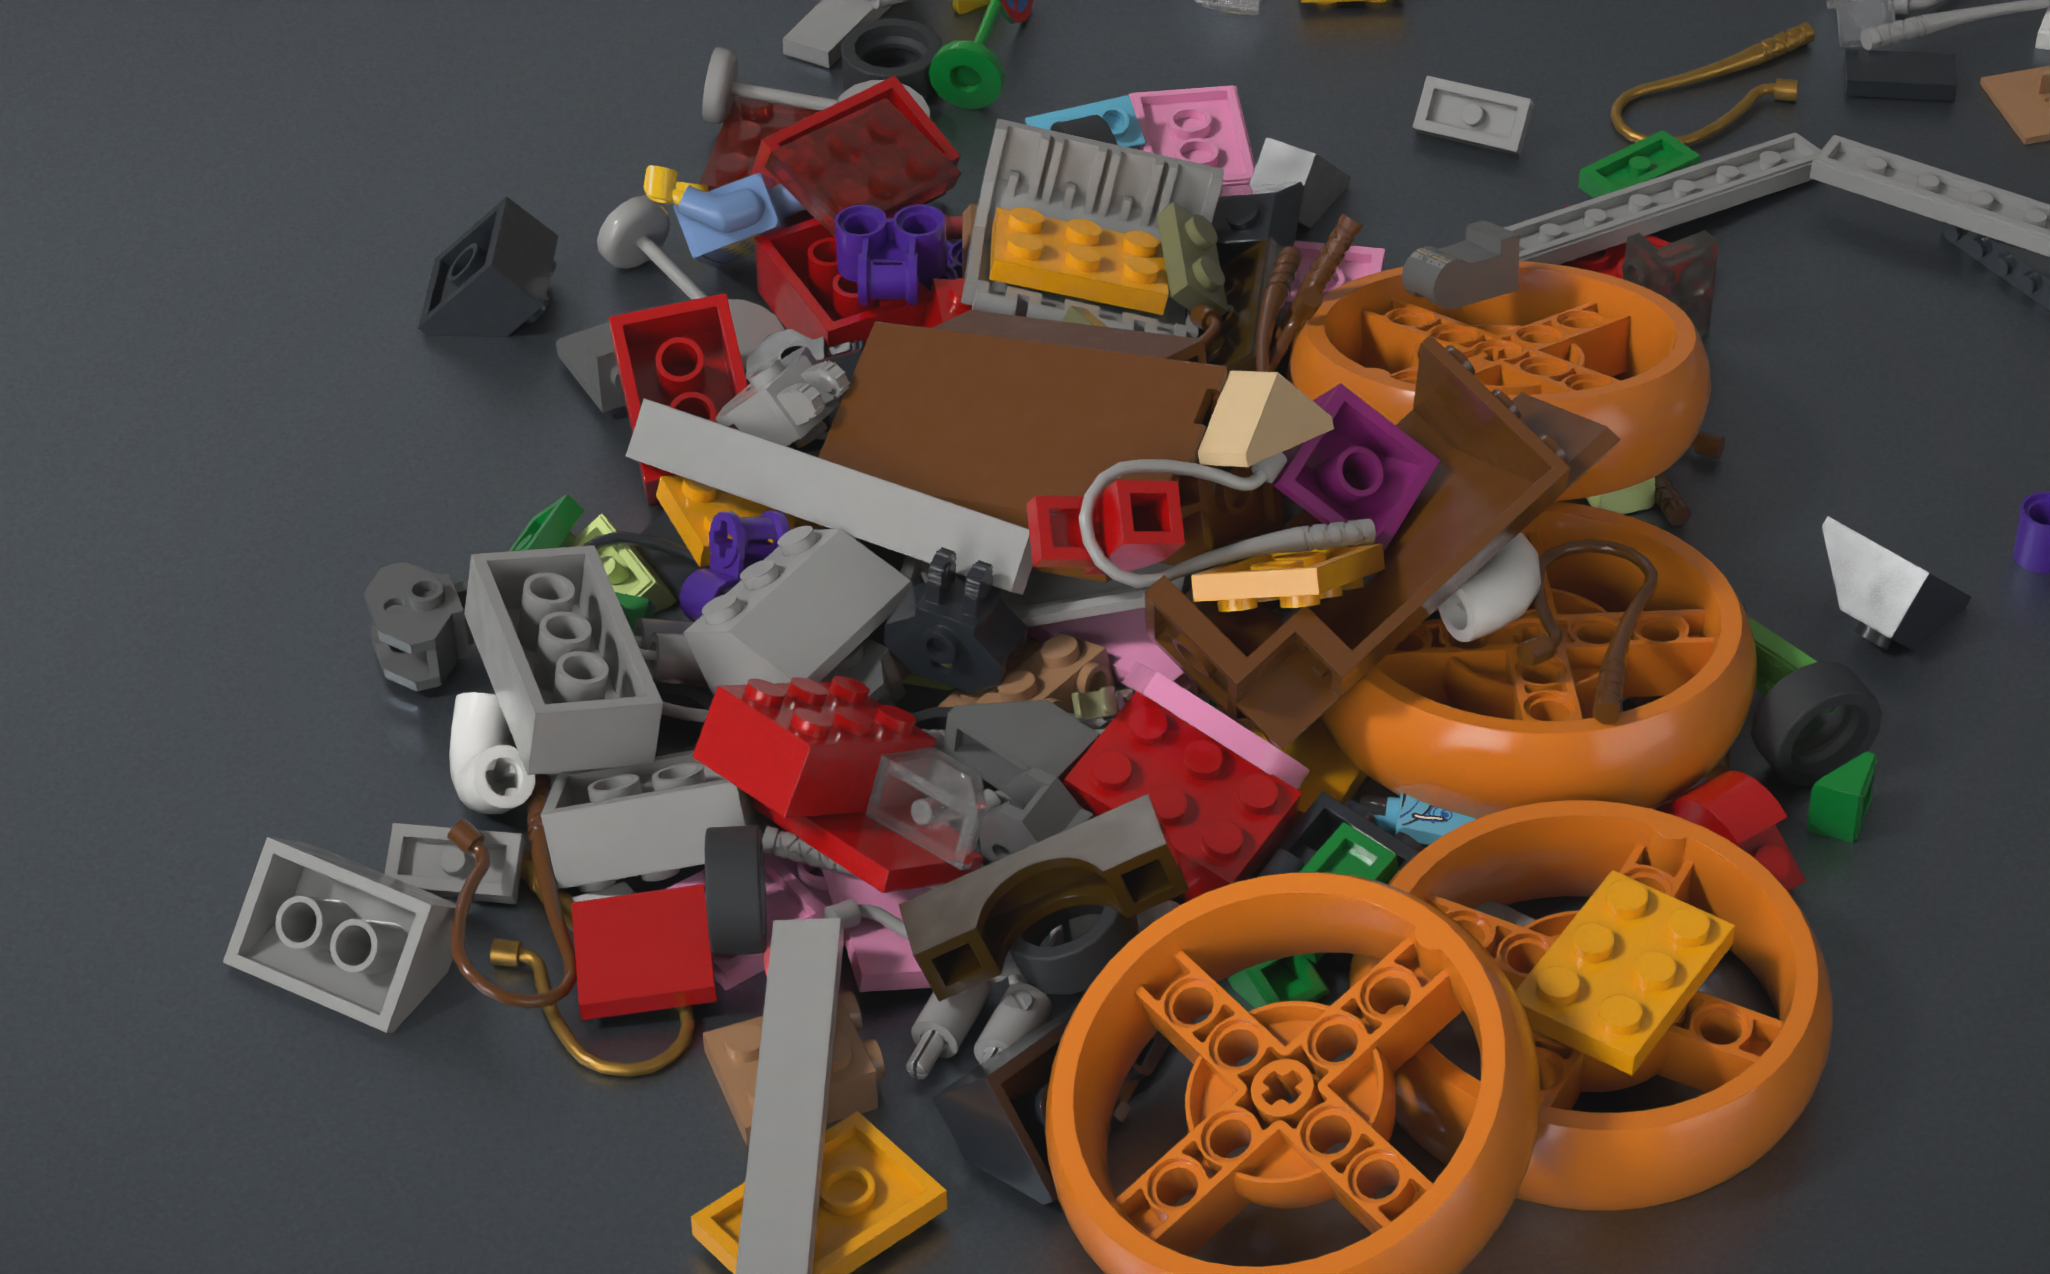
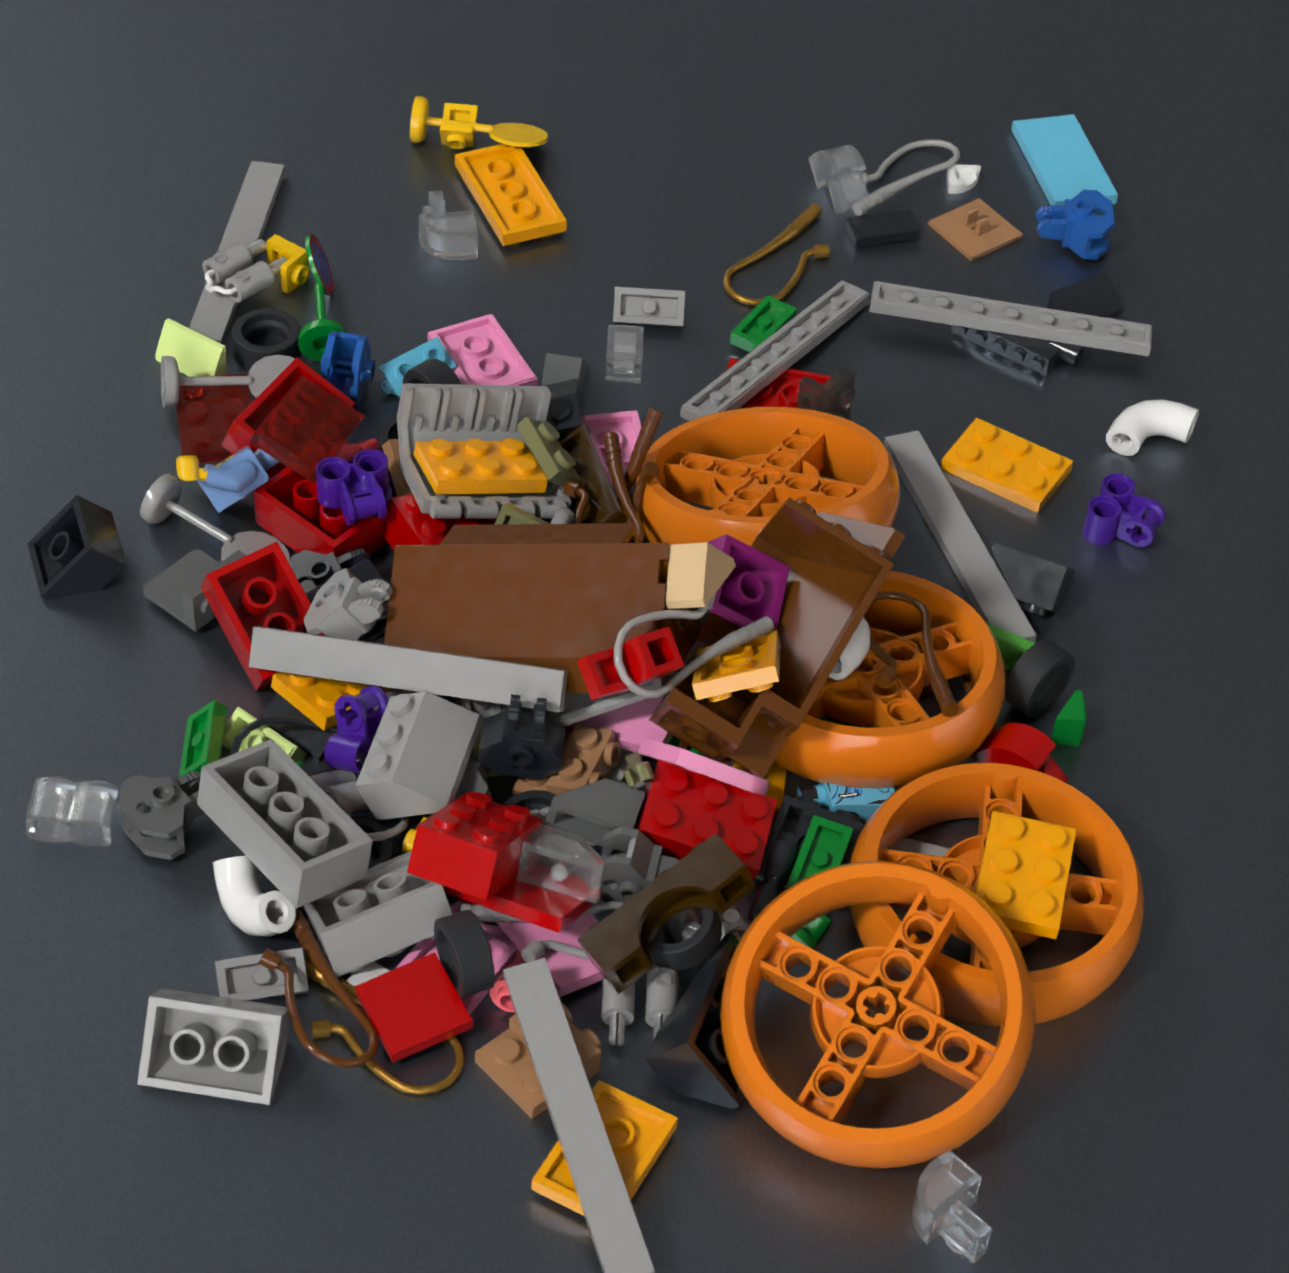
camera: 25 degrees left, 5 degrees up
dark grey leg [1402,220,1520,310] -> none
none -> clear brick [25,776,120,847]
none -> yellowish green slope [155,318,227,387]
none -> blue hinge [320,331,375,410]
none -> clear brick [605,325,644,384]
none -> light grey tile [884,430,1036,643]
none -> light orange plate [941,417,1073,513]

